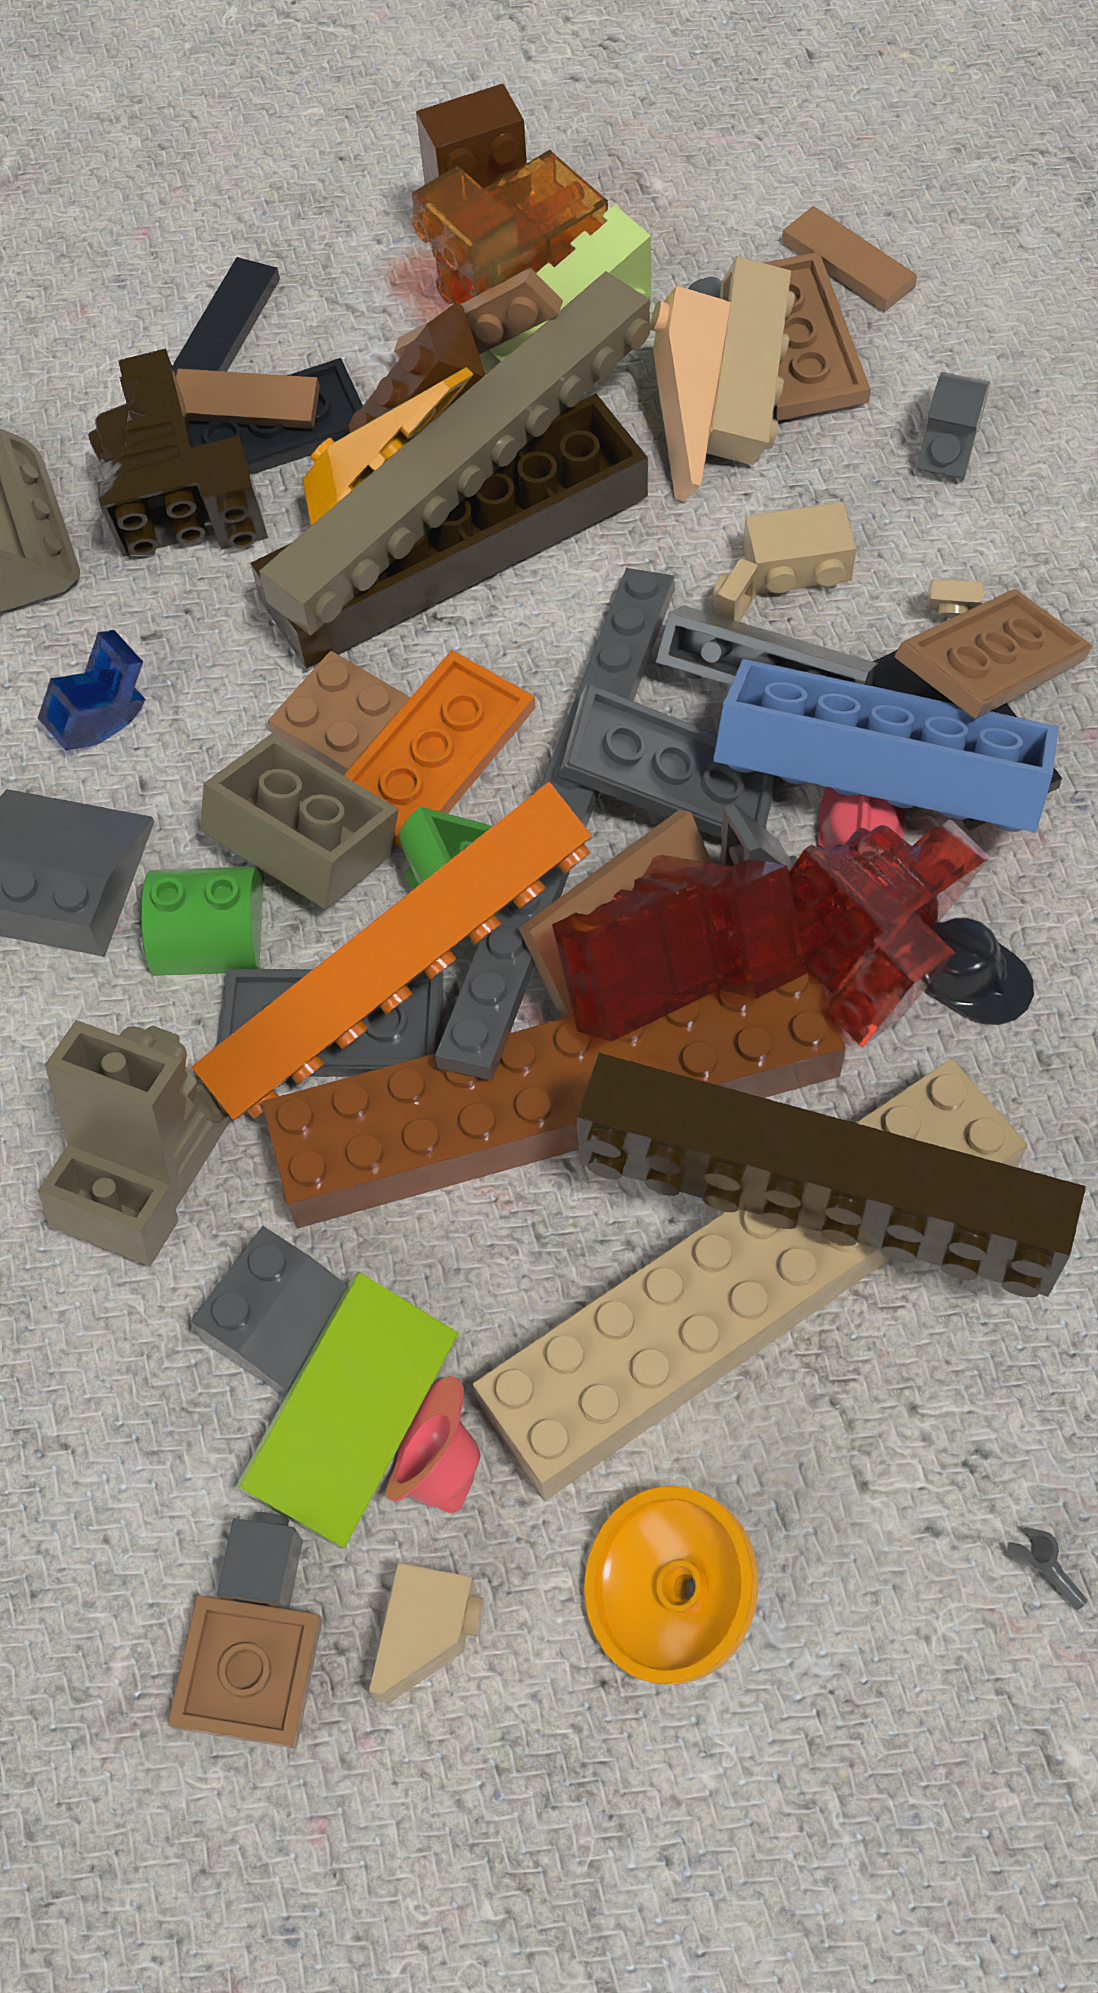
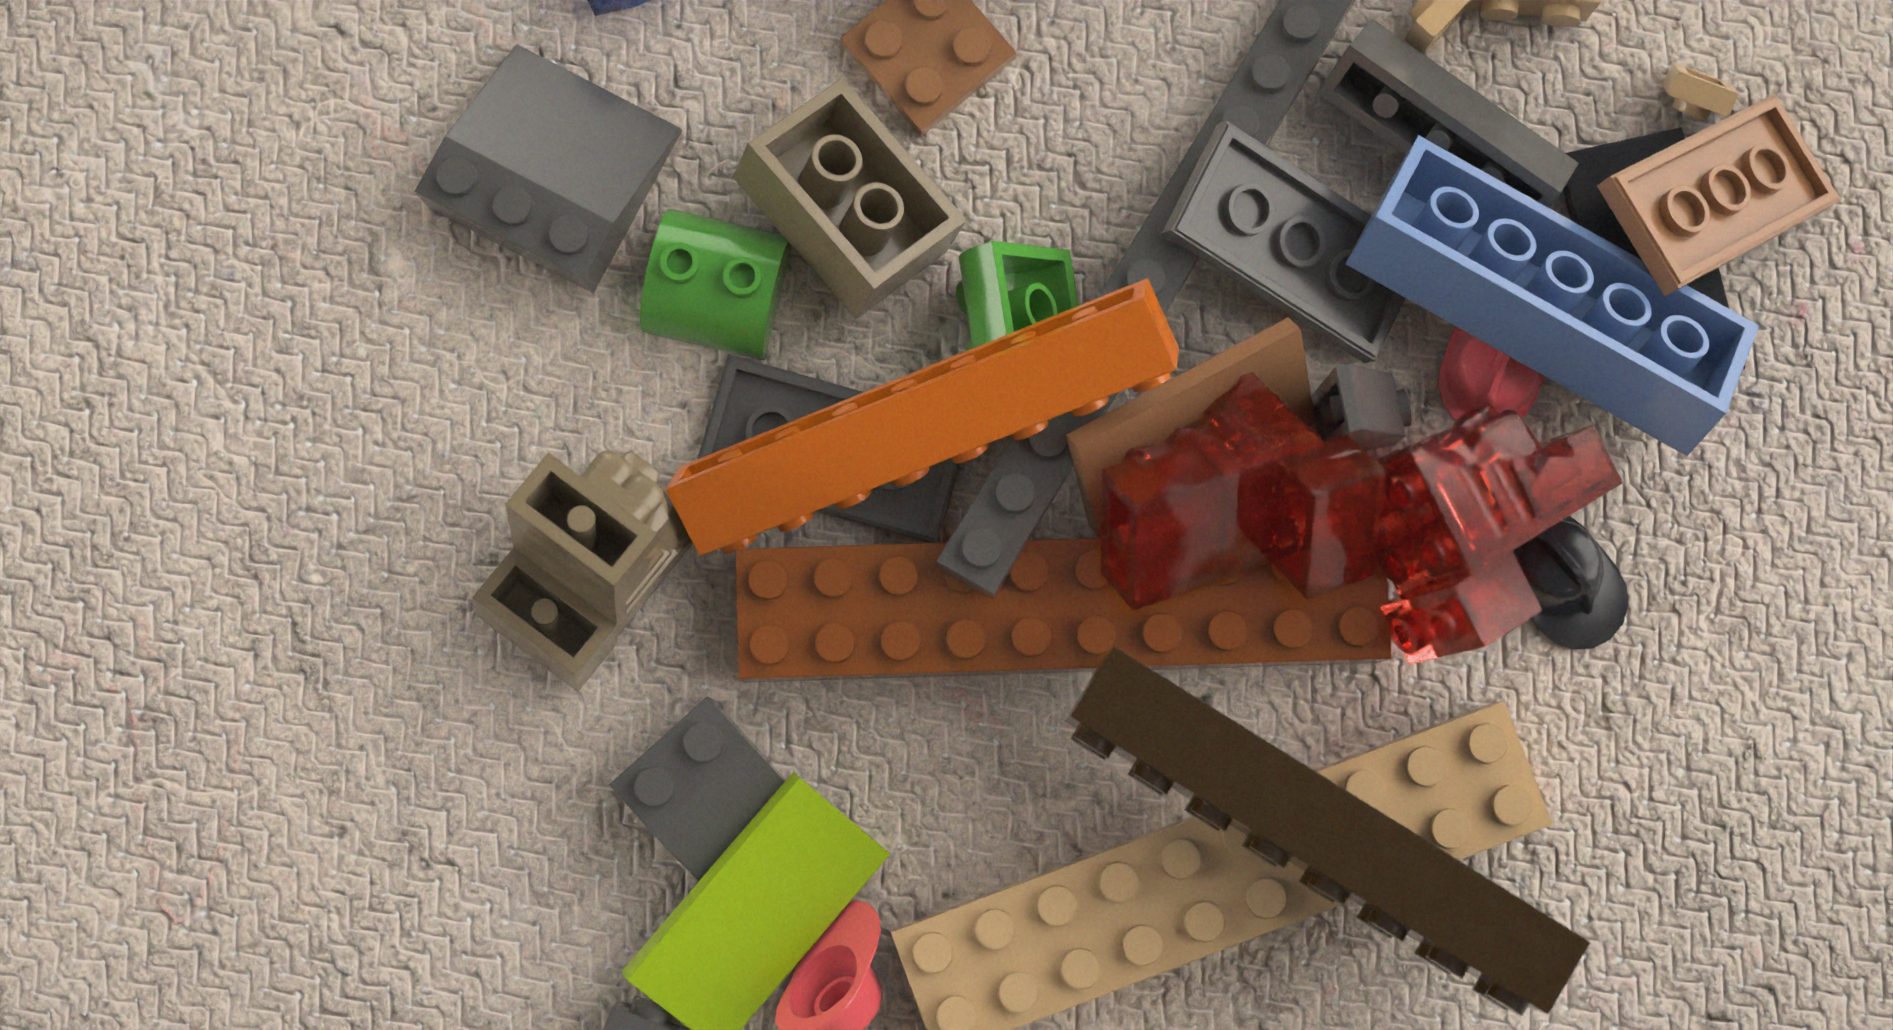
camera: 10 degrees right, 20 degrees up
orange plate [344,650,536,848] -> none

